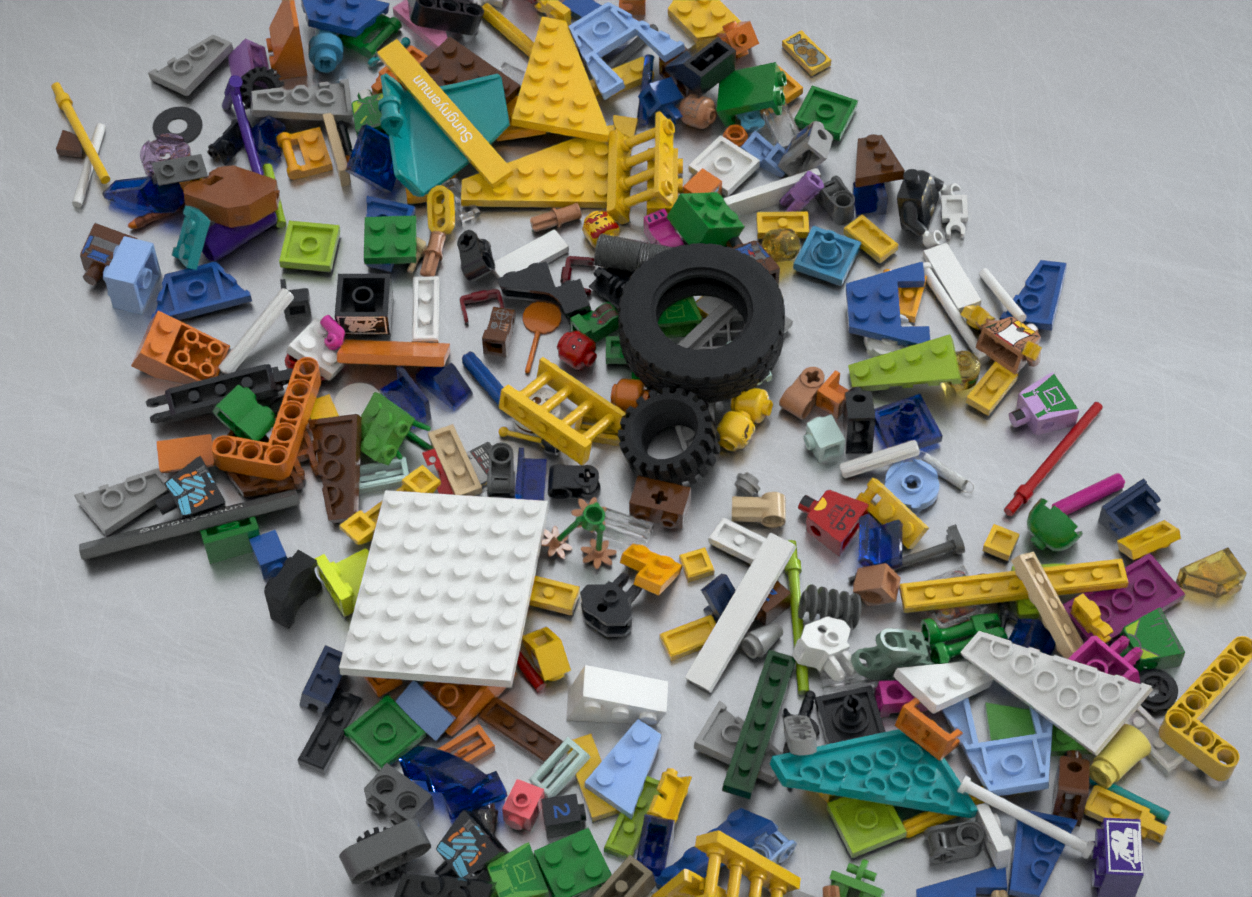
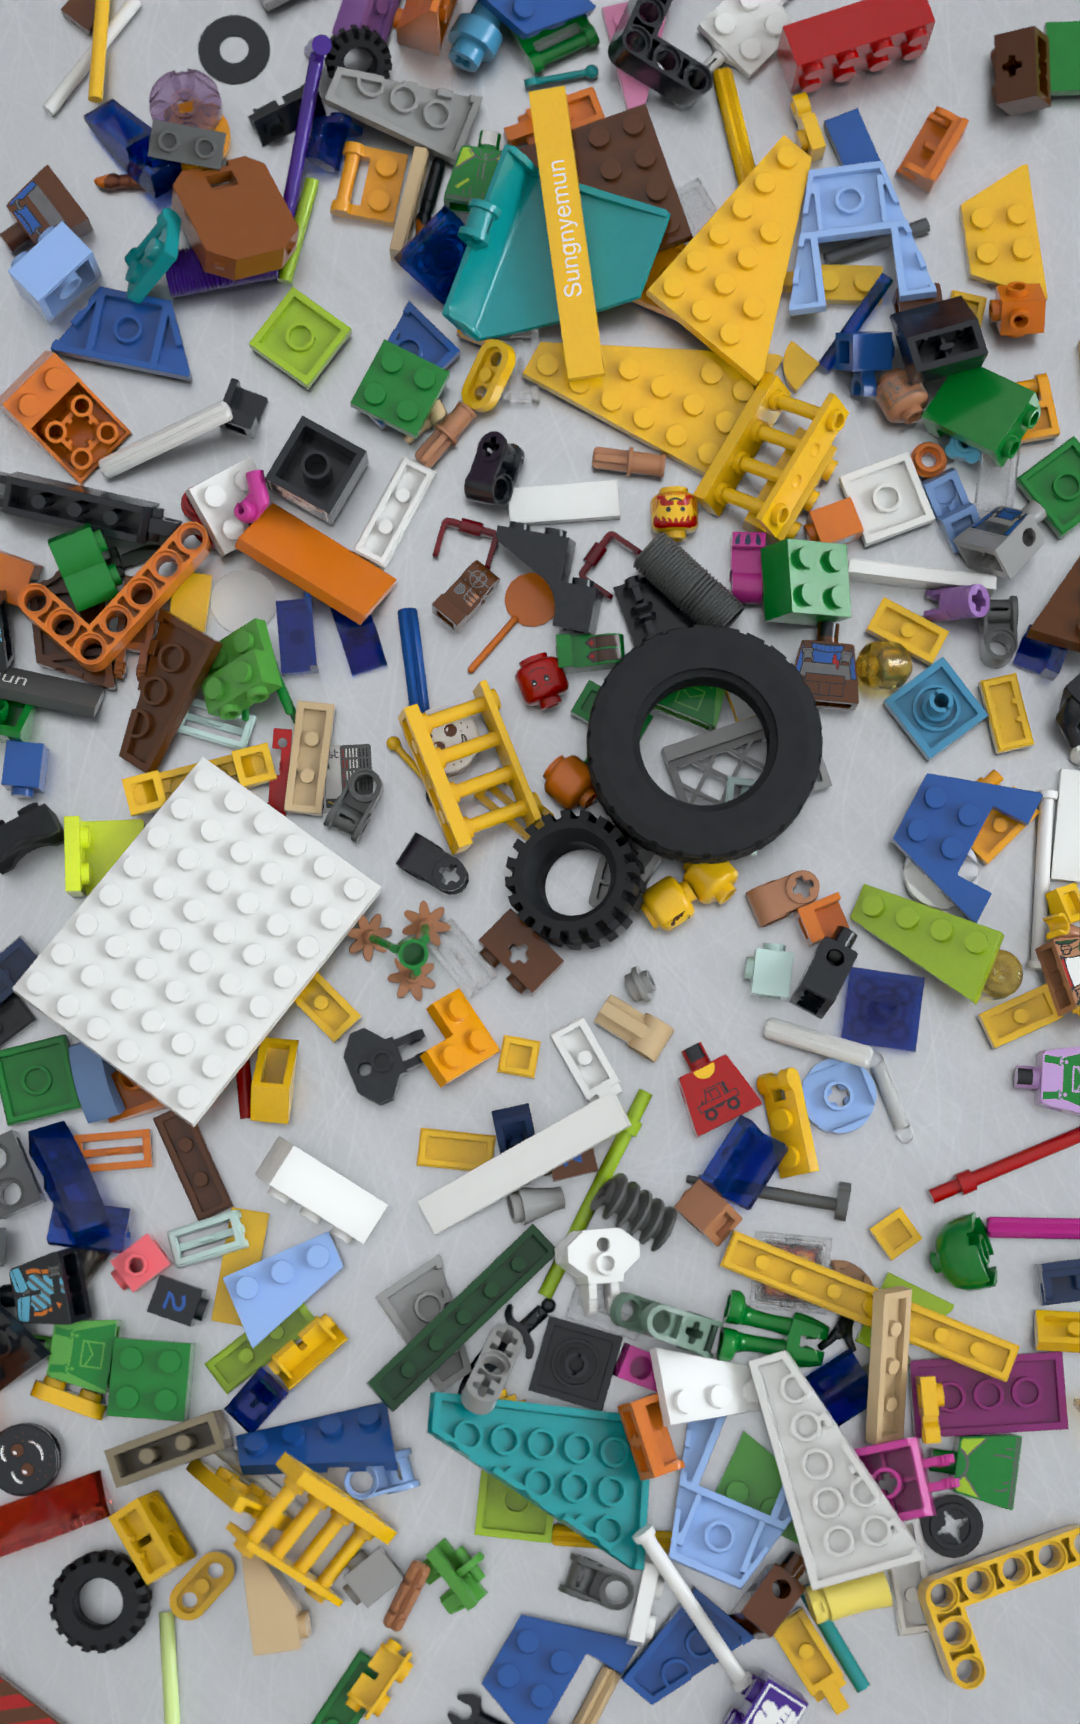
camera: 25 degrees right, 25 degrees up
clear blue panel [515,447,547,501] -> none

